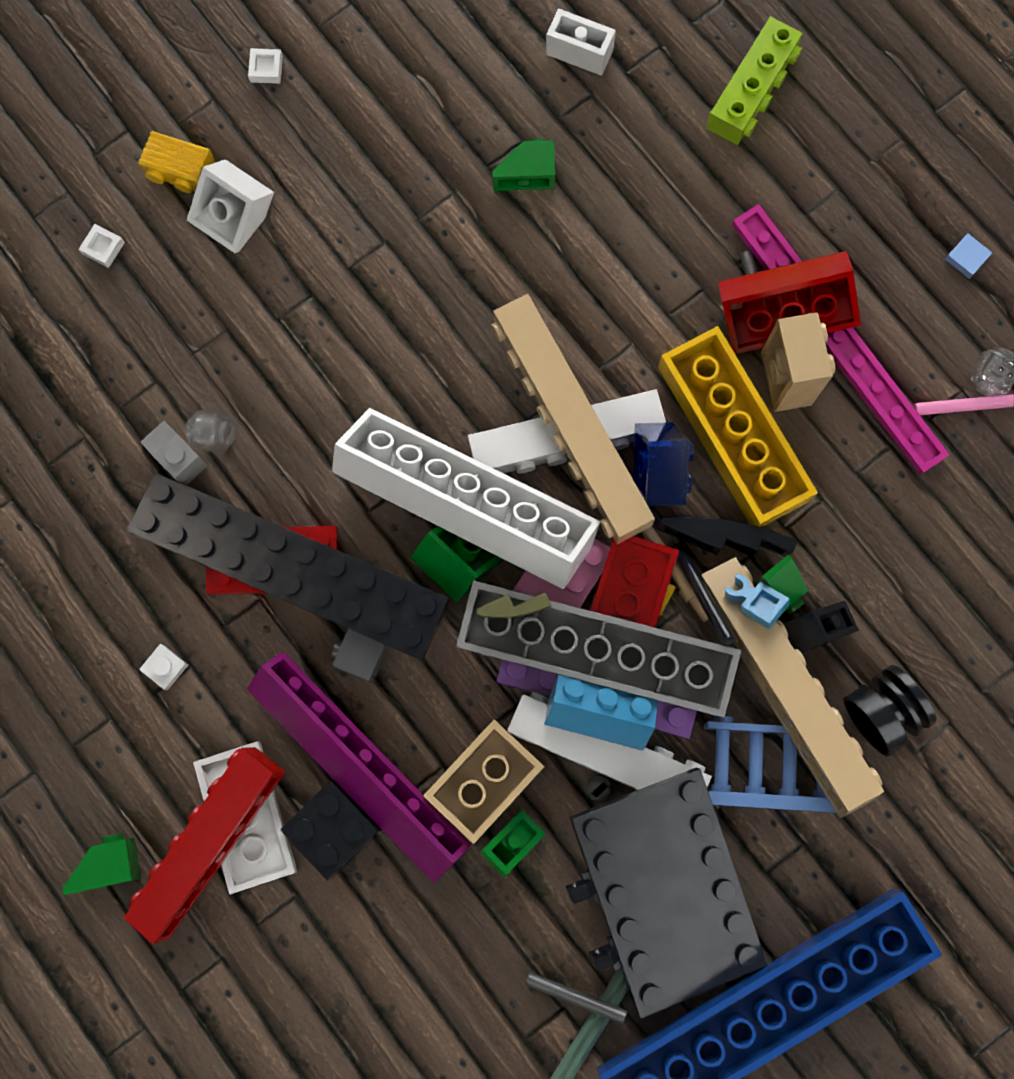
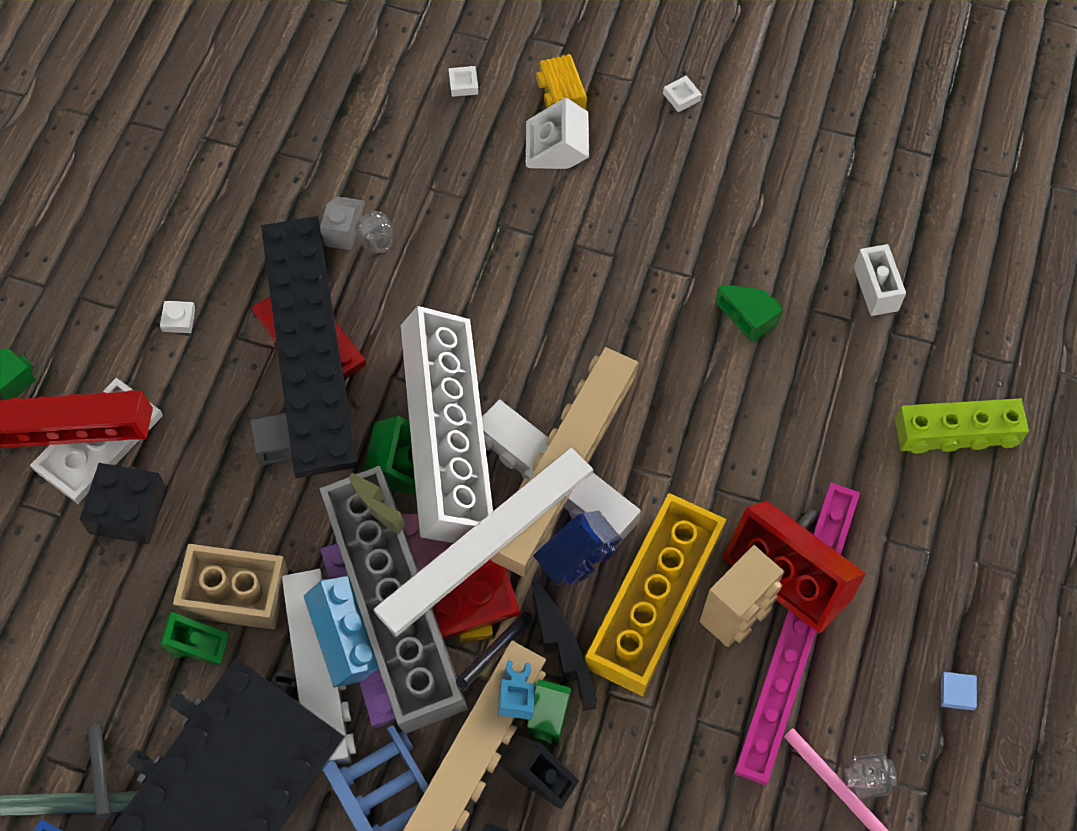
camera: 50 degrees right, 15 degrees down
magenta brick [247,652,472,883] -> none
none -> white tile [374,447,593,637]

